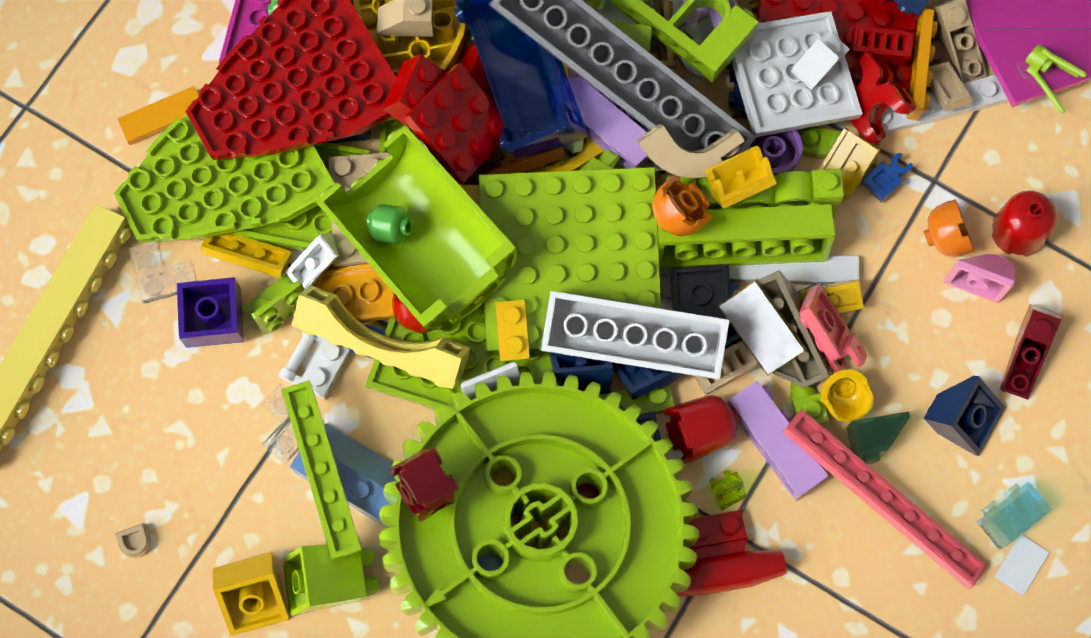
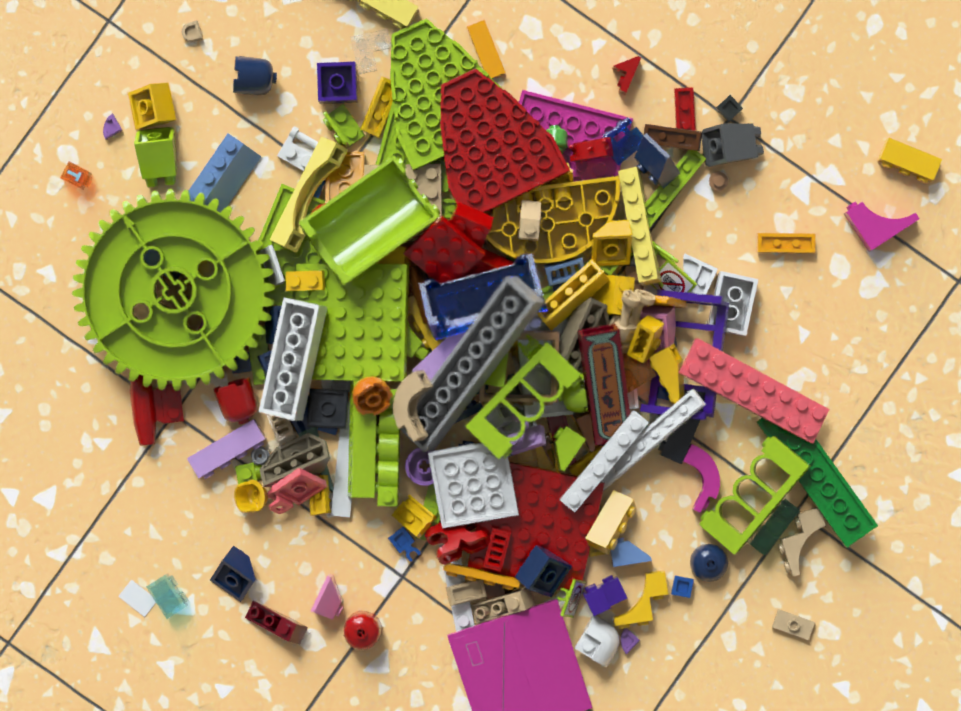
camera: 95 degrees right, 15 degrees up
clear plate [261,382,325,465] -> none
lime plate [281,380,363,561] -> none
white slope [286,233,339,289] -> none
bright green head [367,204,413,244] -> none
dark red brick [390,448,459,522] -> none
yellow hinge [704,146,776,209] -> none
clear neon green tile [709,470,747,511] -> none
flat silver piece [718,279,808,376] -> none
coral tile [783,409,987,590] -> none
white slope [791,31,850,90] -> none
clear green slope [846,411,910,464] -> none
orange cylinder [924,199,975,257] -> none
lime plant [1025,44,1086,114] -> none
none -> dark blue cylinder [233,56,277,95]
none -> light grey plate [251,446,270,465]

